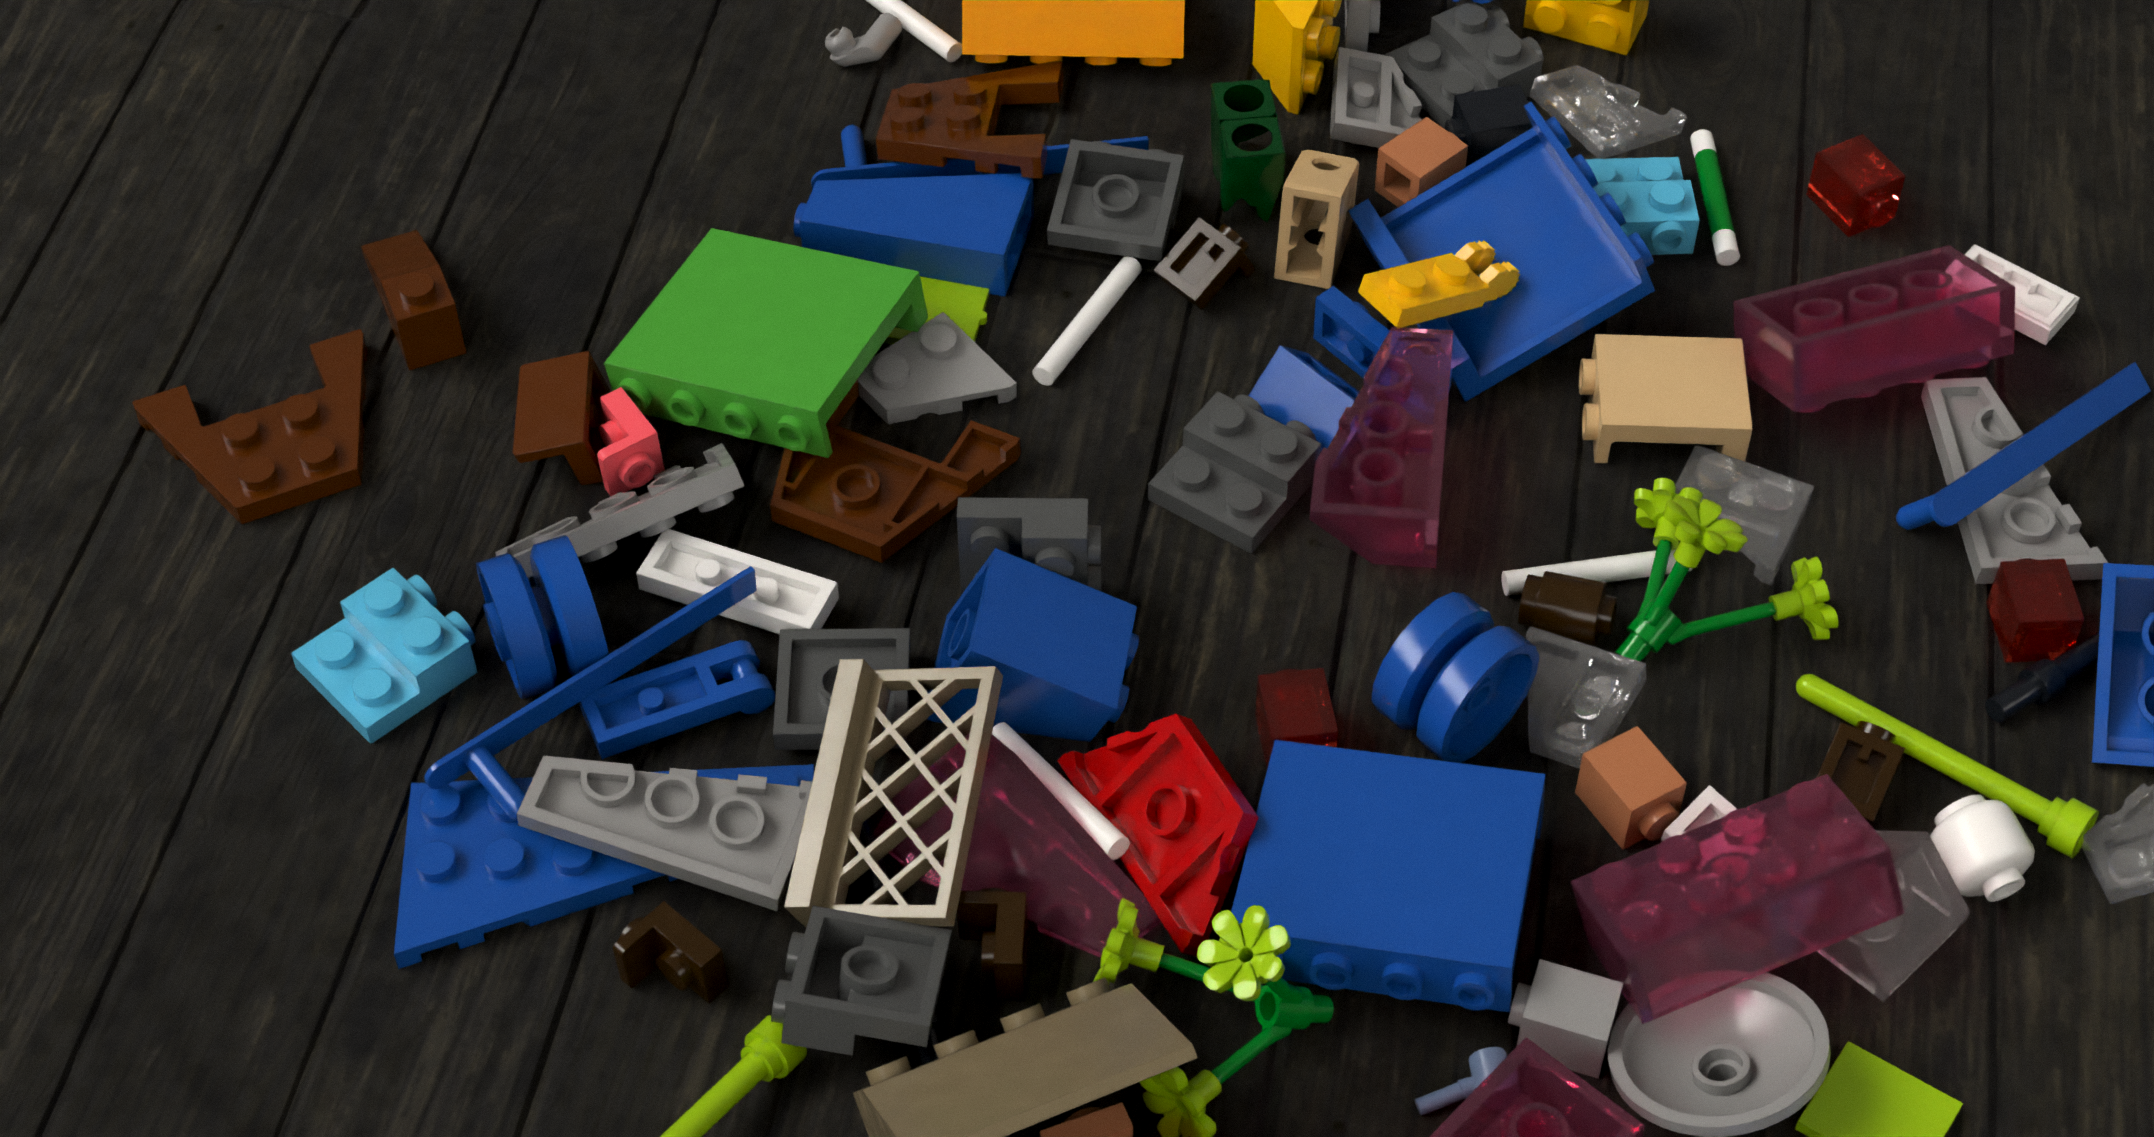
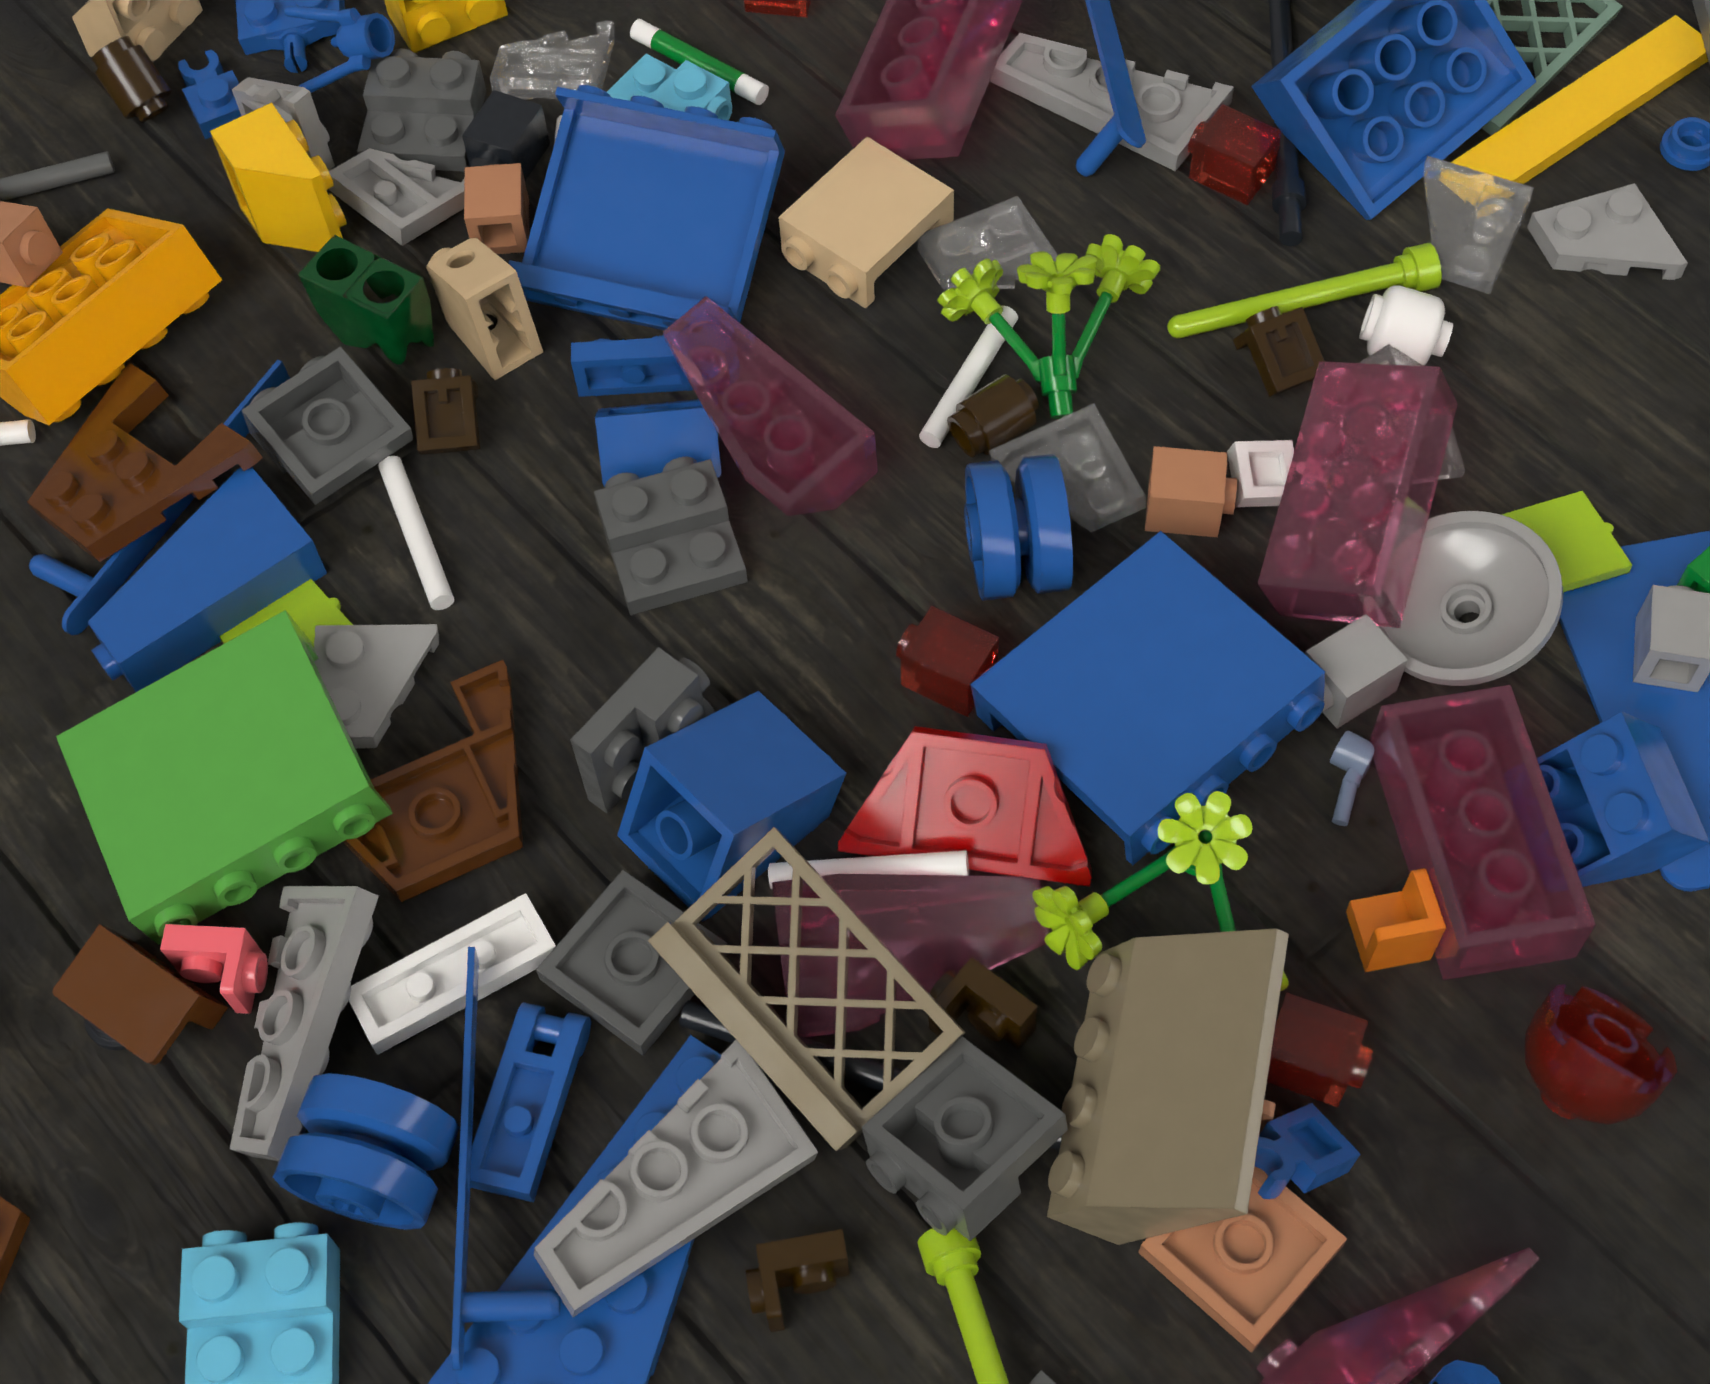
camera: 50 degrees left, 10 degrees up
yellow hinge [1358,240,1520,329] -> none

